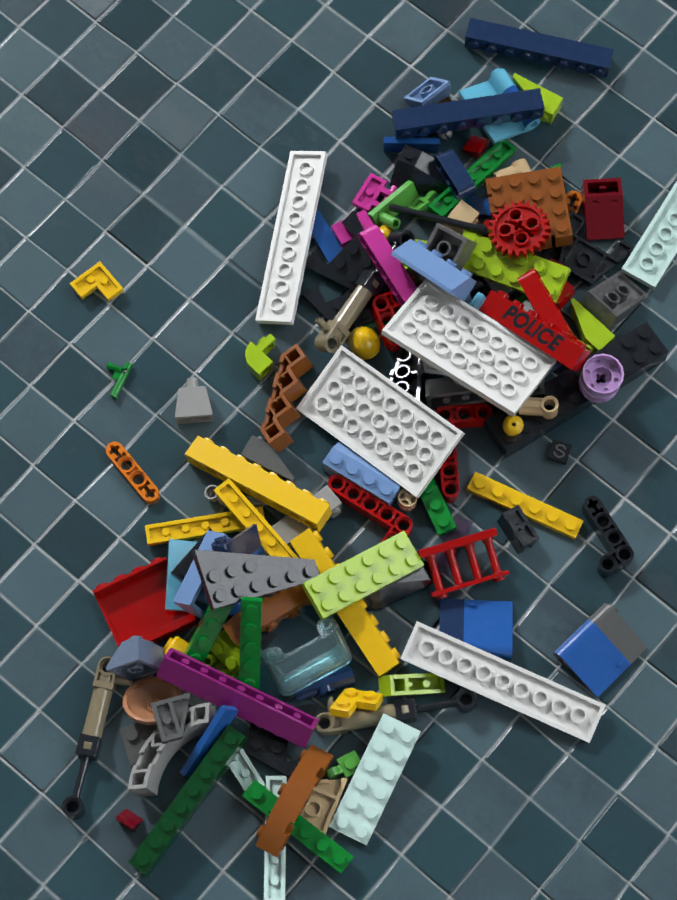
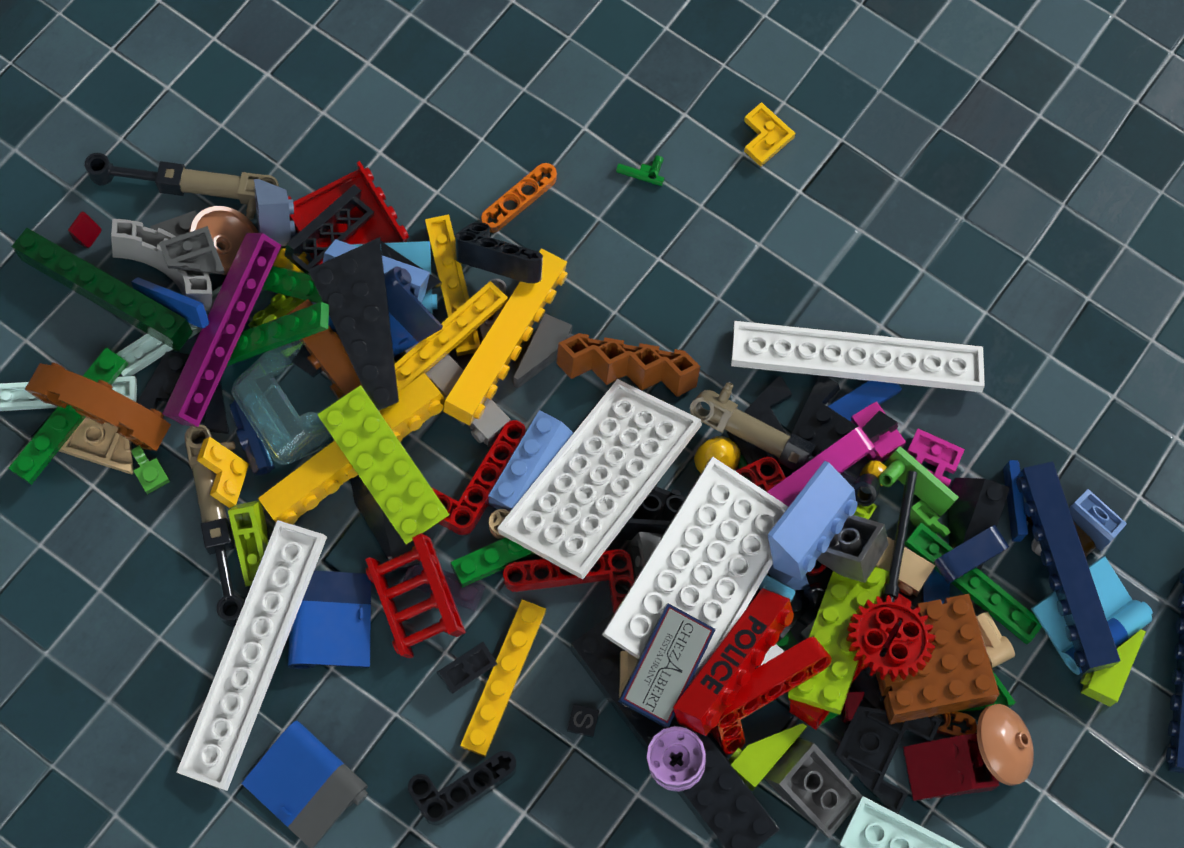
camera: 80 degrees right, 0 degrees up
light grey torso [175,377,214,424] -> none
lime brick [245,334,276,381] -> none
light aqua plate [329,713,421,845] -> none
red slope [462,135,488,159] -> none
yellow piece [503,415,524,436] -> none
none -> black fence [285,184,374,274]
none -> black beam [455,222,543,283]
none -> light grey tile [618,603,716,728]
none -> nougat dish [977,704,1034,786]

